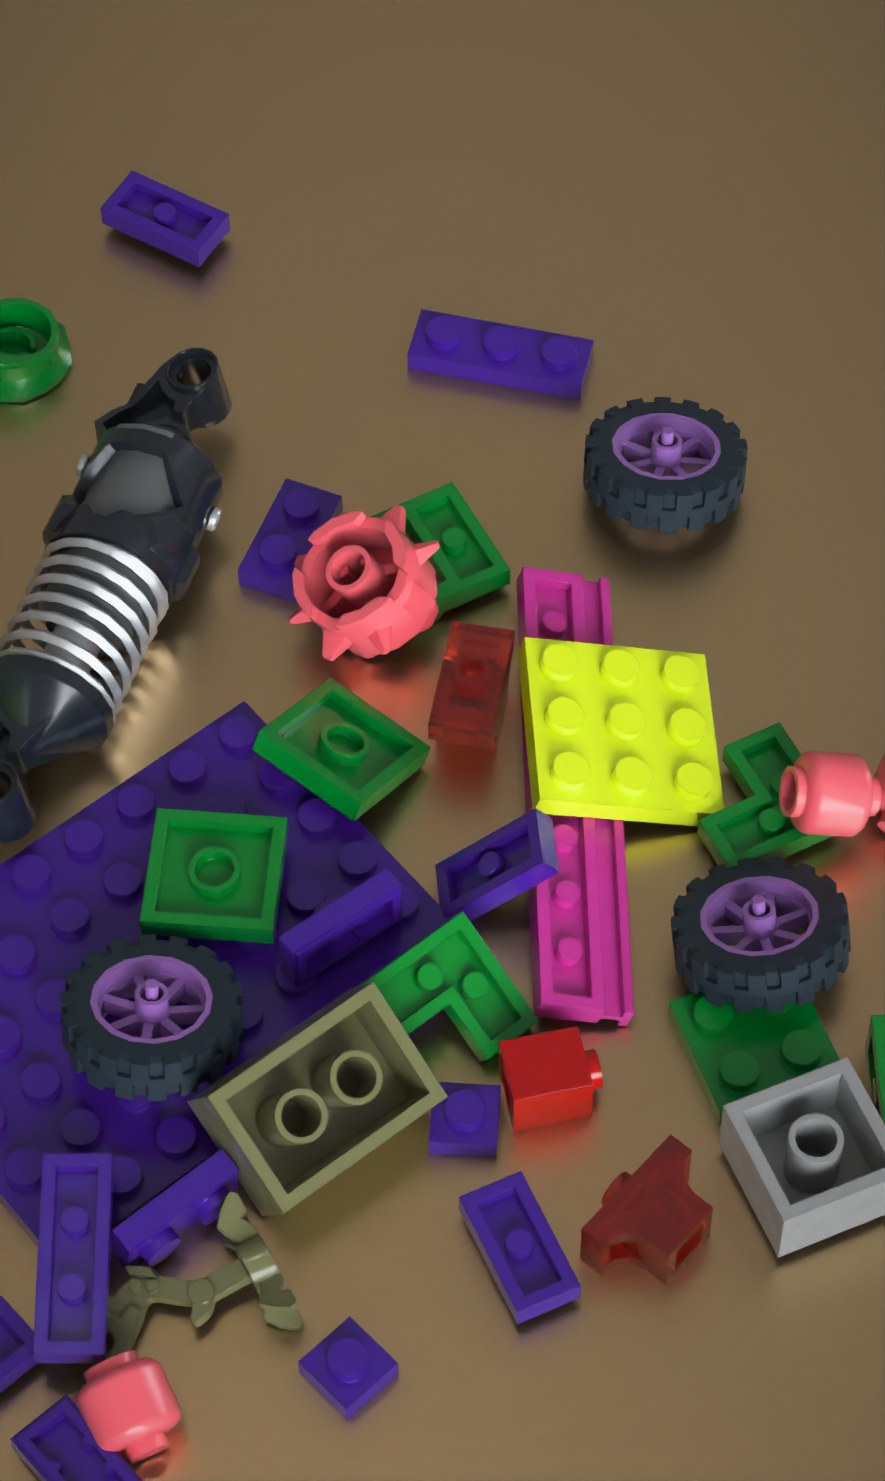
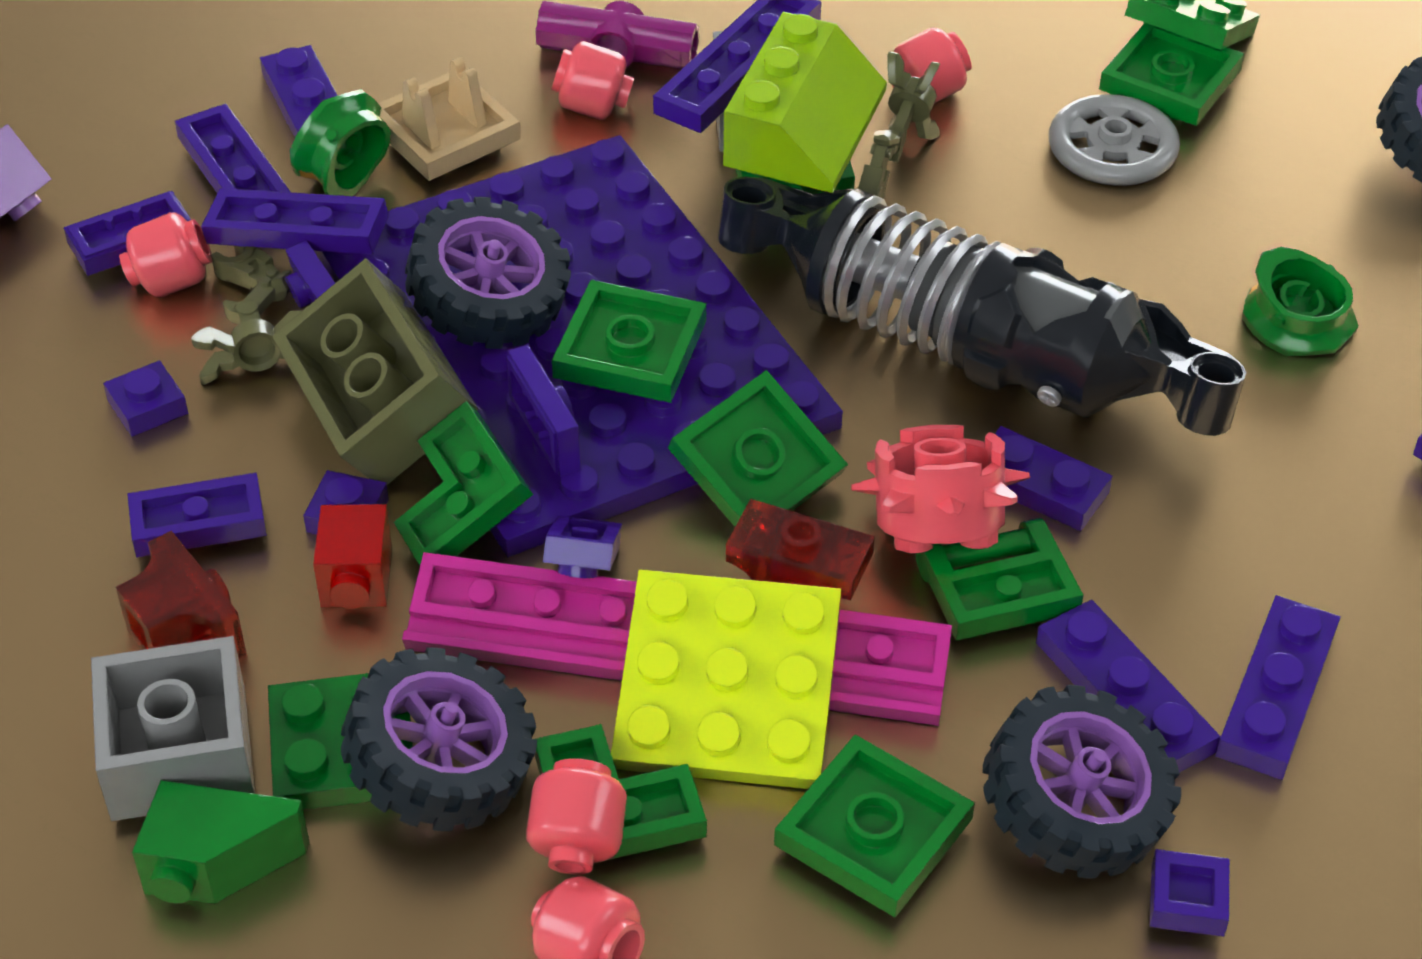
camera: 100 degrees right, 10 degrees down
none -> green plate [774,734,975,918]
none -> dark purple plate [1036,599,1221,773]
none -> dark purple plate [1150,849,1230,937]

